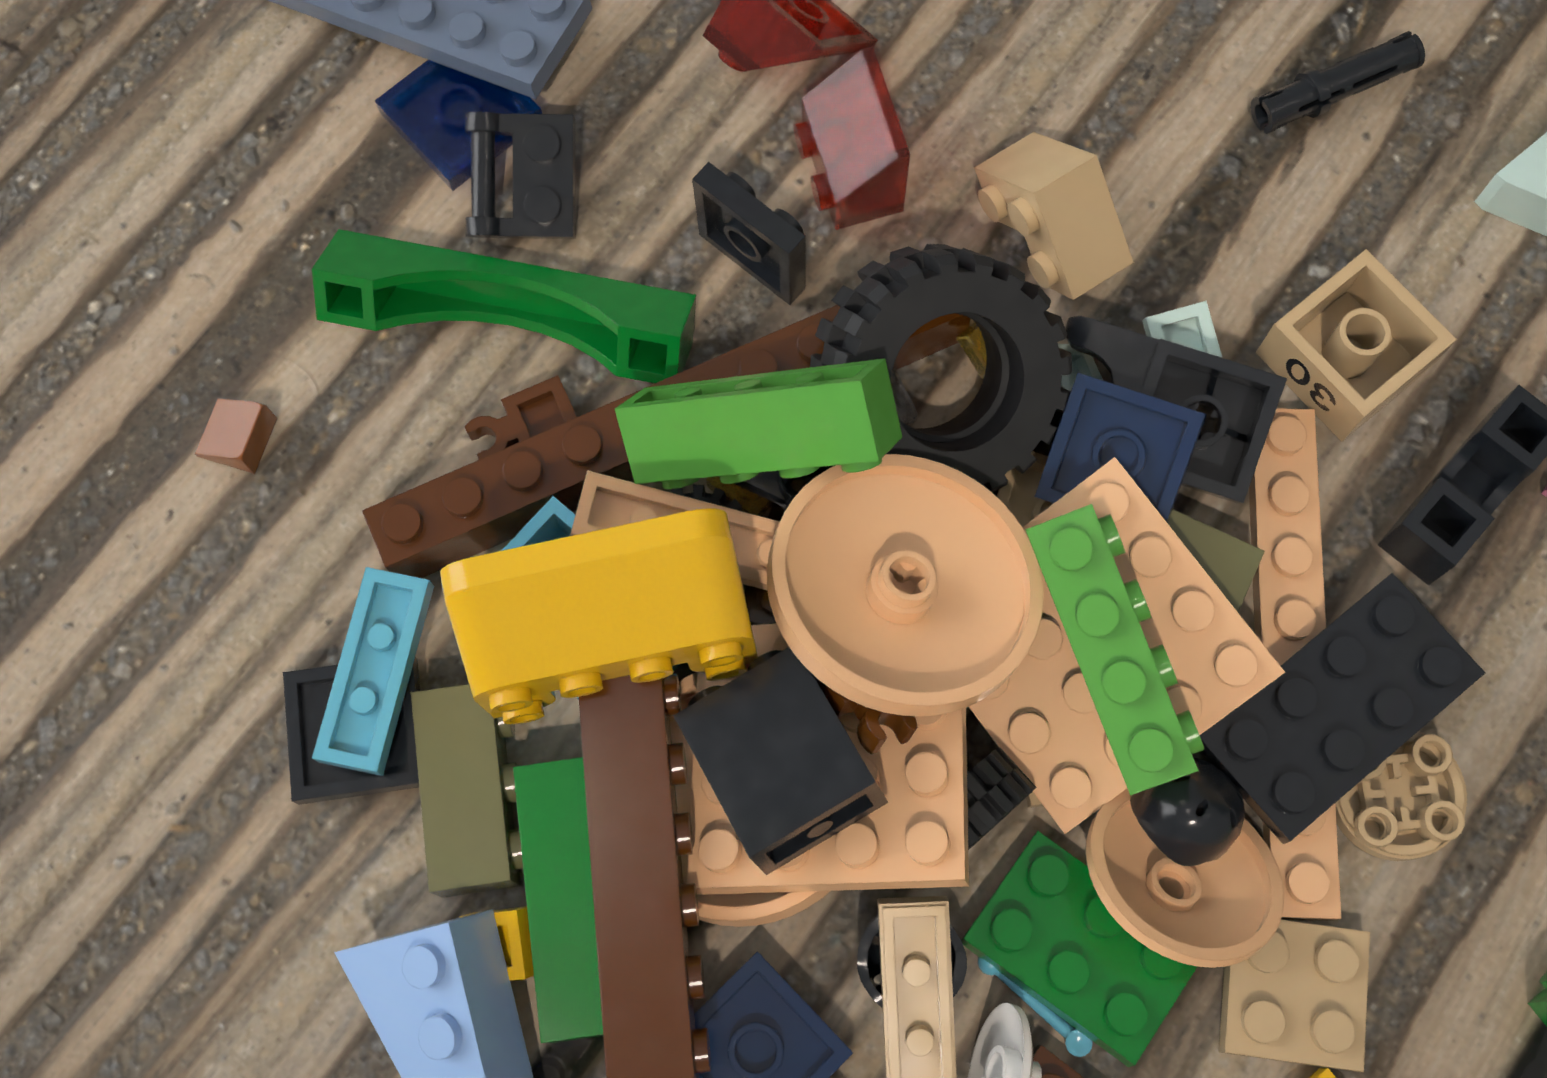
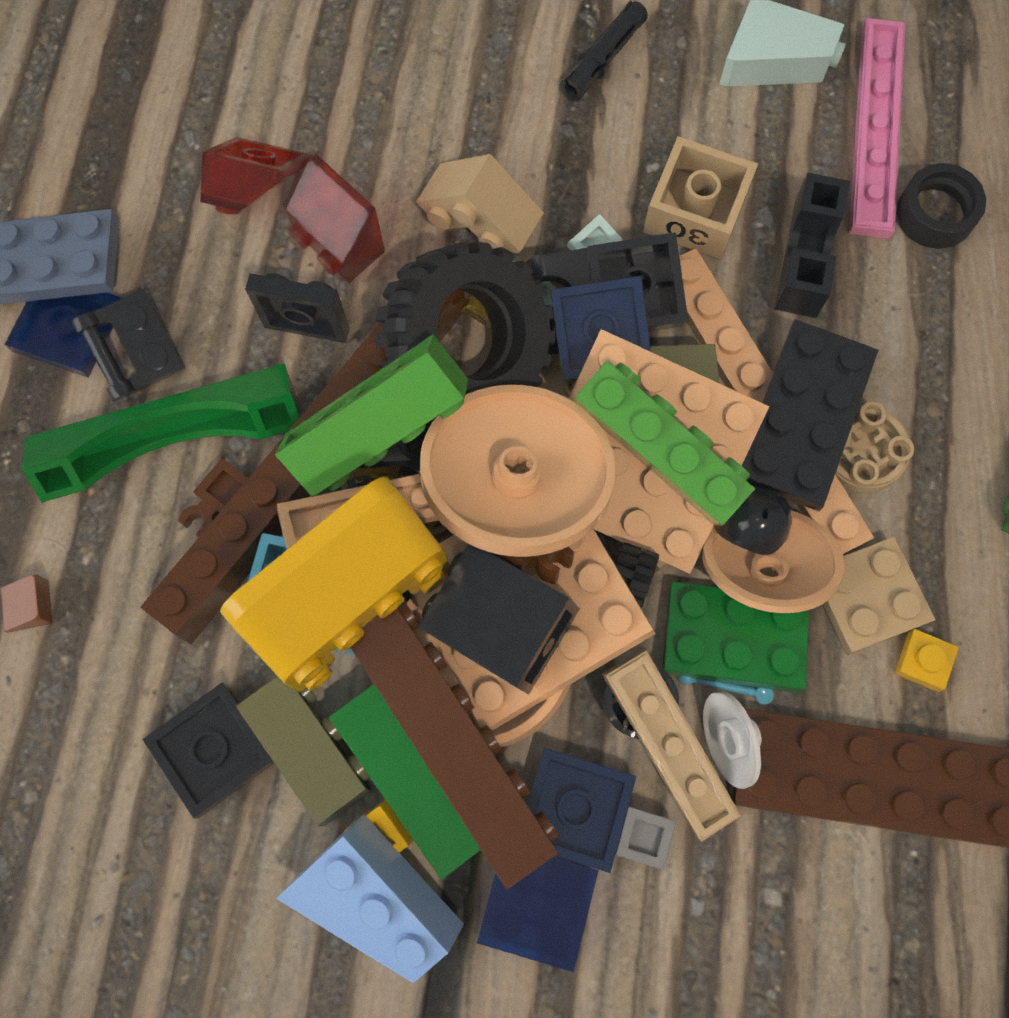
camera: 30 degrees left, 0 degrees up
medium azure plate [312,567,434,776] -> none

